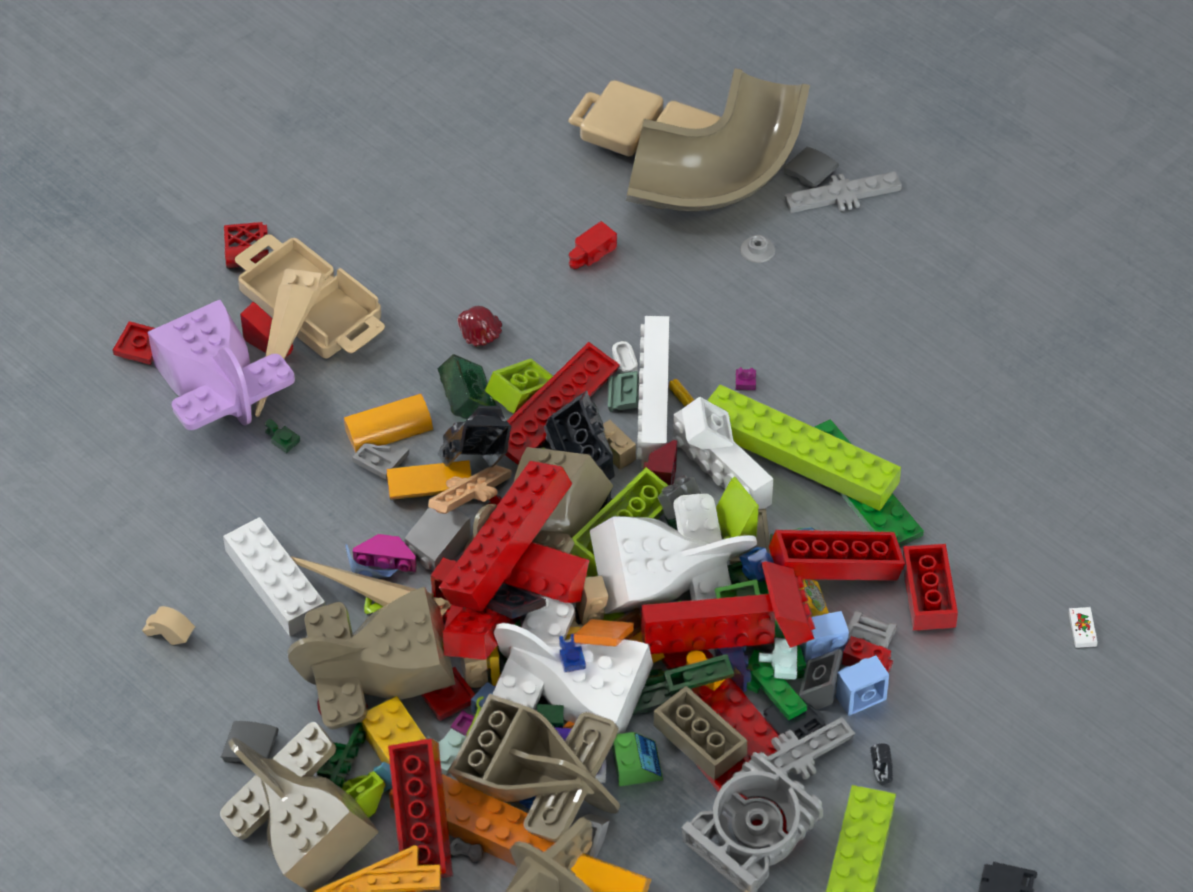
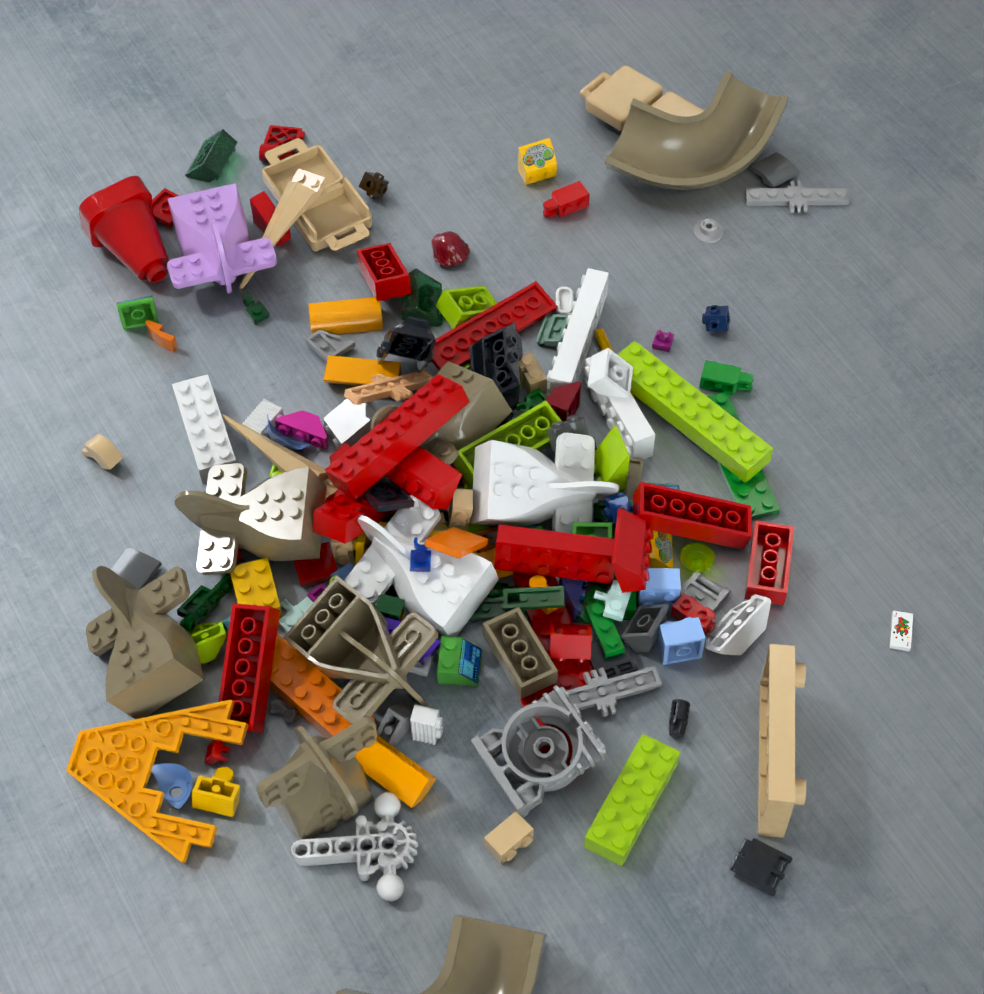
camera: 15 degrees right, 5 degrees up
none -> red cone [79,176,169,283]
none -> bright green slope [116,295,159,329]
none -> orange slope [145,320,177,352]
none -> clear green slope [185,129,238,183]
none -> white brick [242,399,284,438]
none -> red brick [356,243,411,301]
none -> dark brown brick [358,171,389,198]
none -> white brick [410,705,443,745]
none -> green plate [516,388,547,414]
none -> yellow slope [518,138,557,185]
none -> red slope [550,623,592,662]
none -> clear neon green piece [680,543,715,572]
none -> green hinge [699,360,754,395]
none -> dark blue brick [702,305,731,332]
none -> white wedge [705,594,771,656]
none -> tan piece [758,644,806,838]

